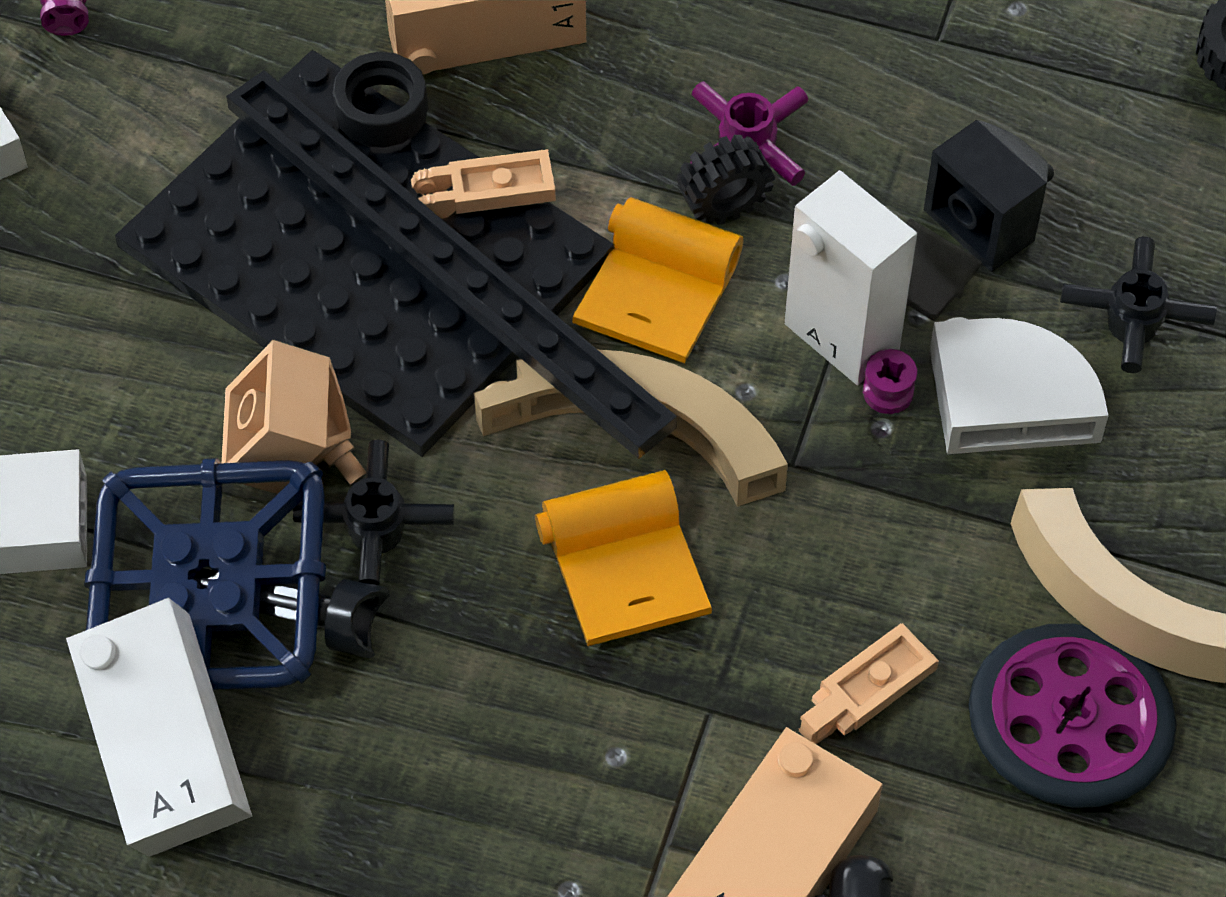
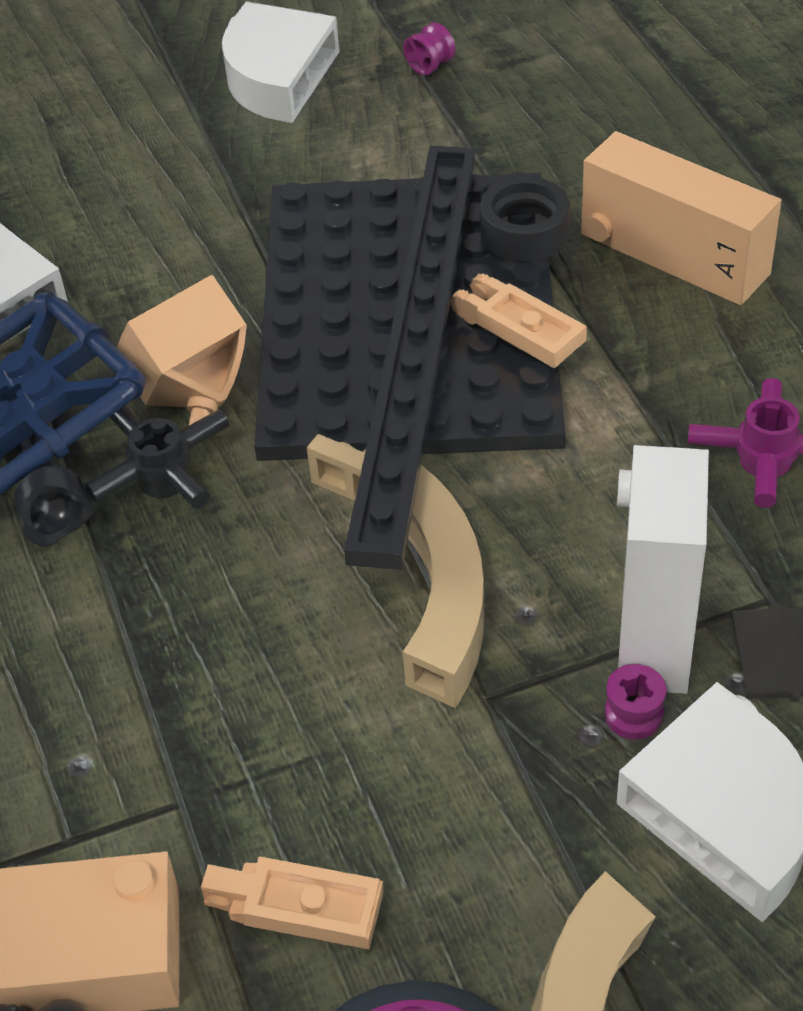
camera: 55 degrees right, 10 degrees down
light orange door [535,470,712,646] -> none
light orange door [572,197,743,363] -> none
black tyre [677,135,775,225] -> none

